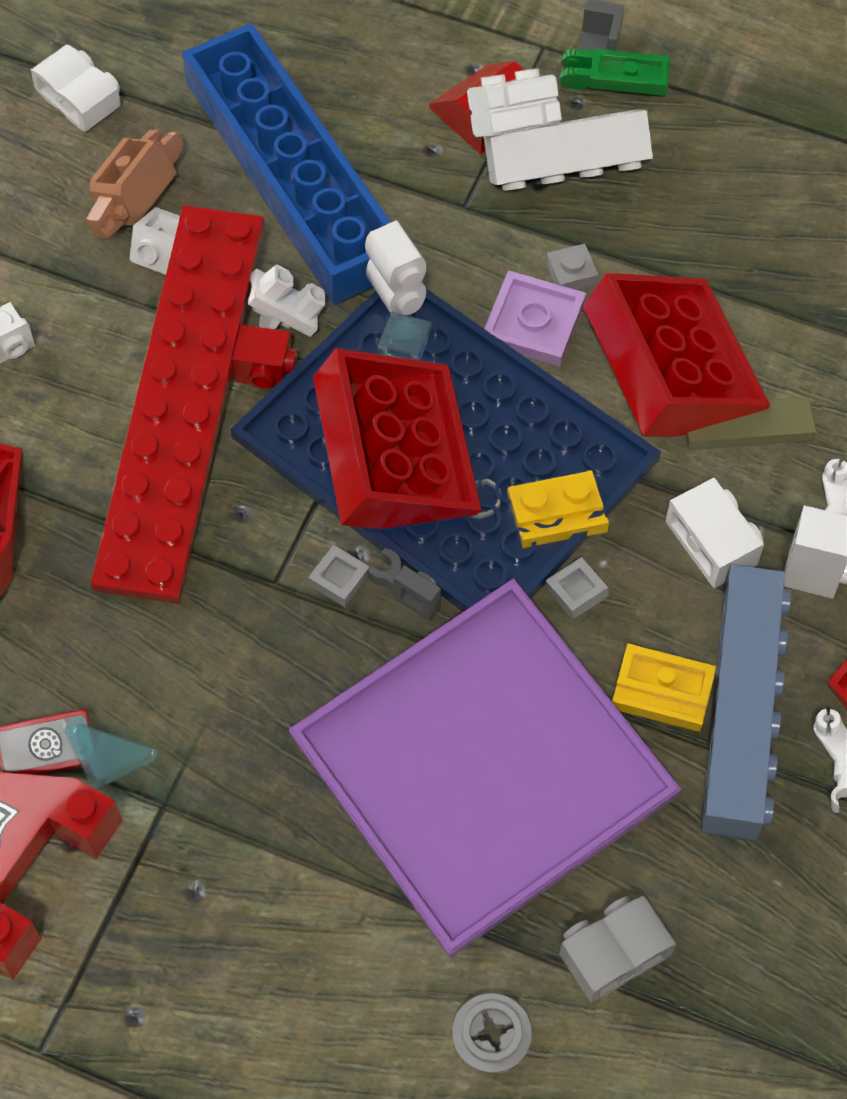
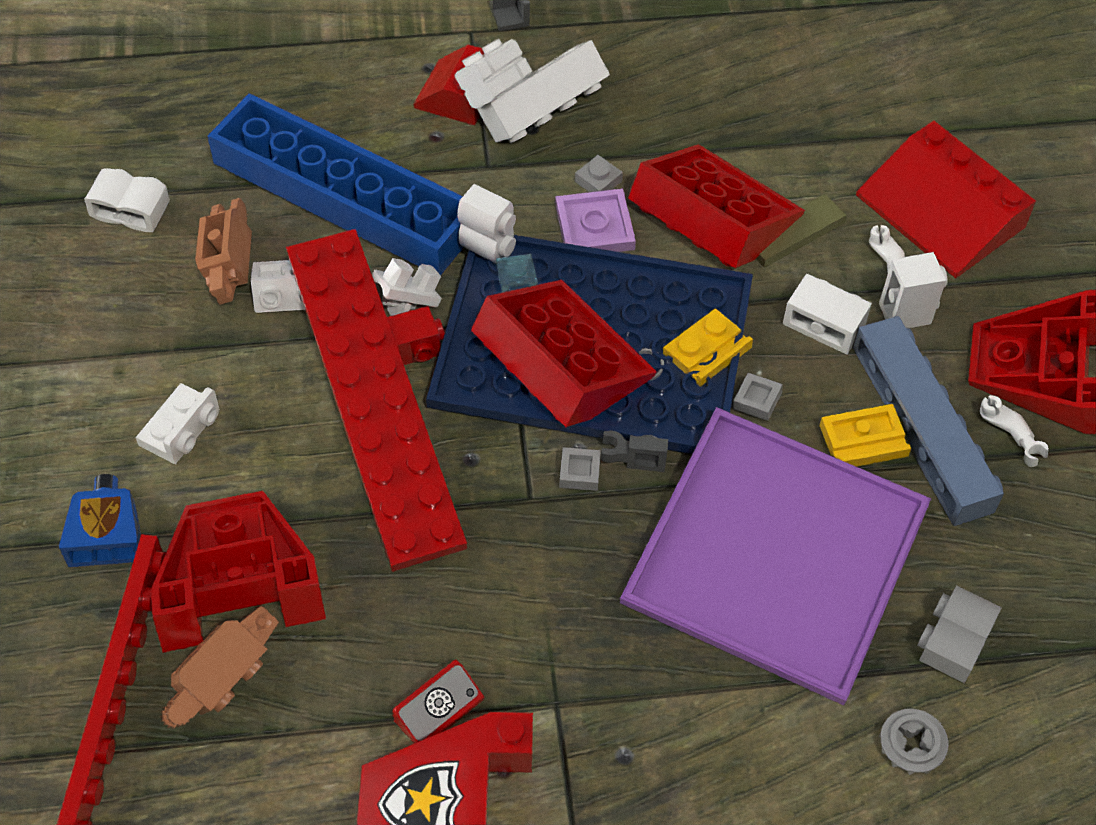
camera: 30 degrees left, 5 degrees down
clear light blue slope [61,718,158,790] -> none
green hinge [559,48,671,96] -> none

